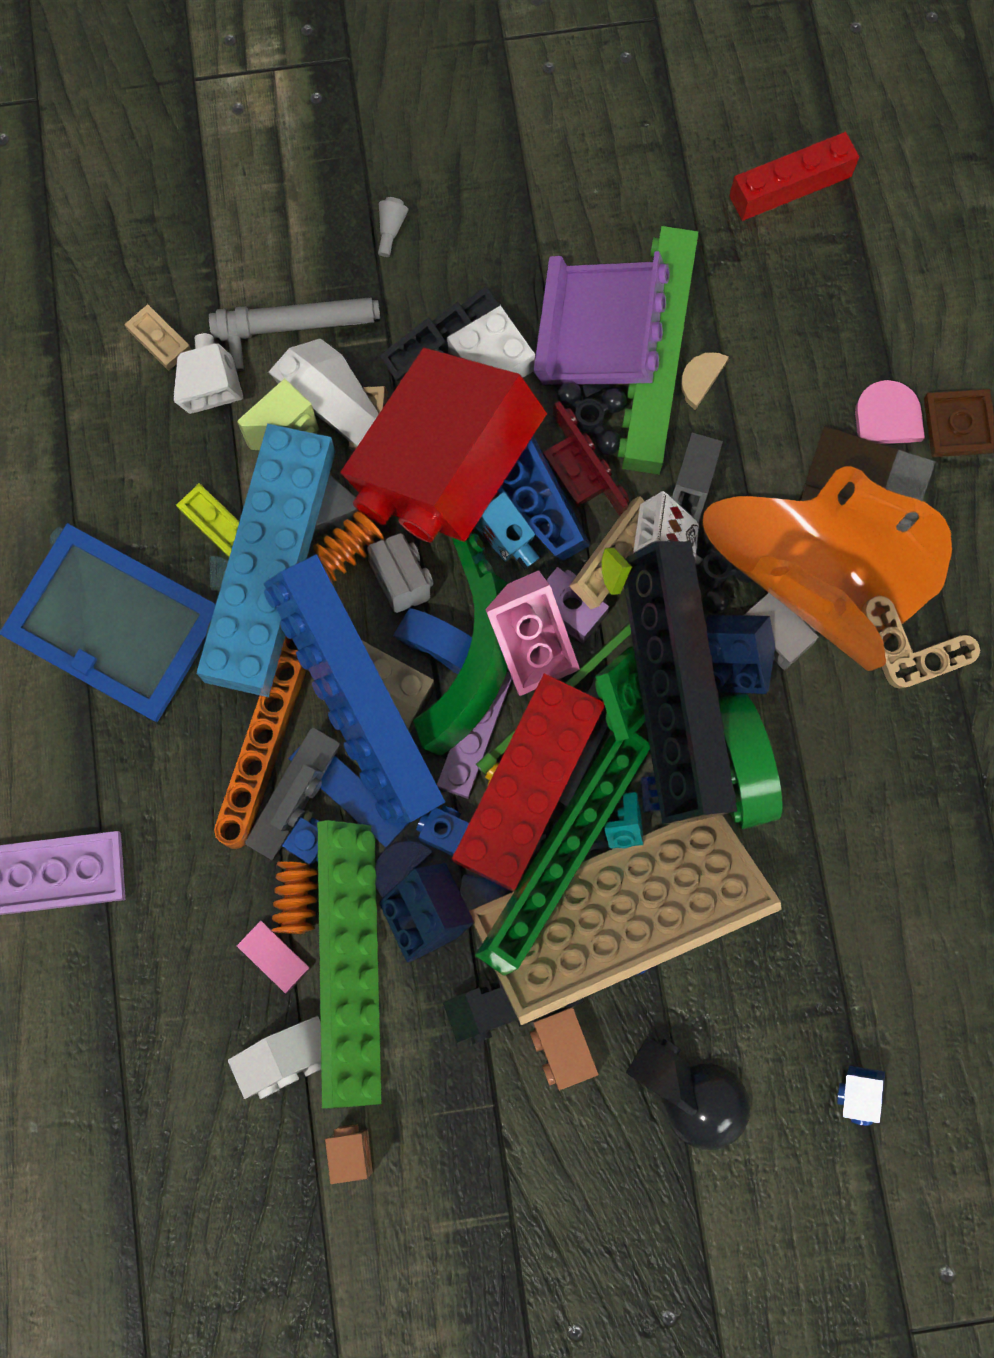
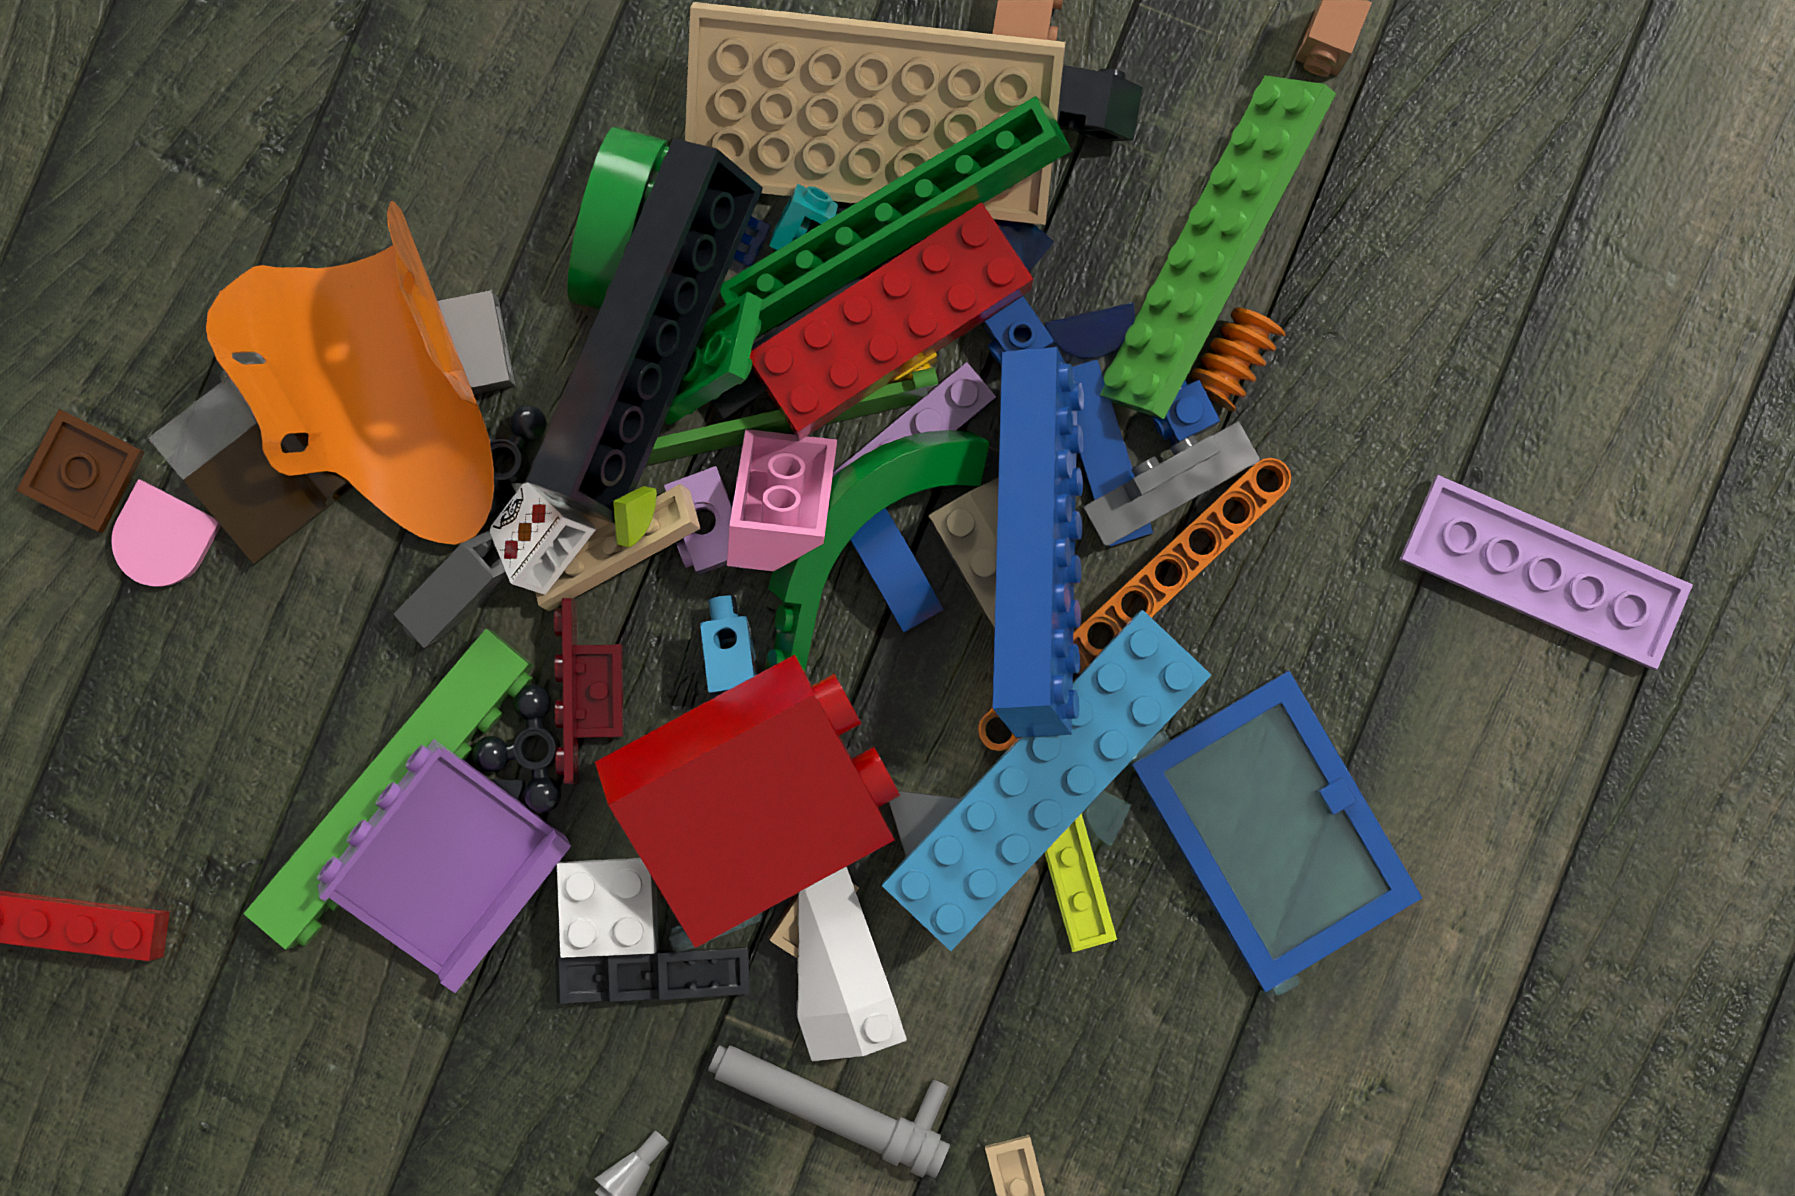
camera: 150 degrees left, 10 degrees up
white torso [174,333,243,414] -> none
white brick [228,1016,321,1099] -> none
yellowish green slope [237,378,319,450] -> none
bright pink tile [237,921,311,994] -> none
orange piece [313,511,385,581] -> none
light grey brick [367,533,433,613] -> none
dark blue slope [379,863,475,962] -> none
blue wedge [498,436,591,561] -> none
tan tile [681,353,729,410] -> none
dark blue slope [705,615,775,694] -> none
tan beam [862,596,980,689] -> none

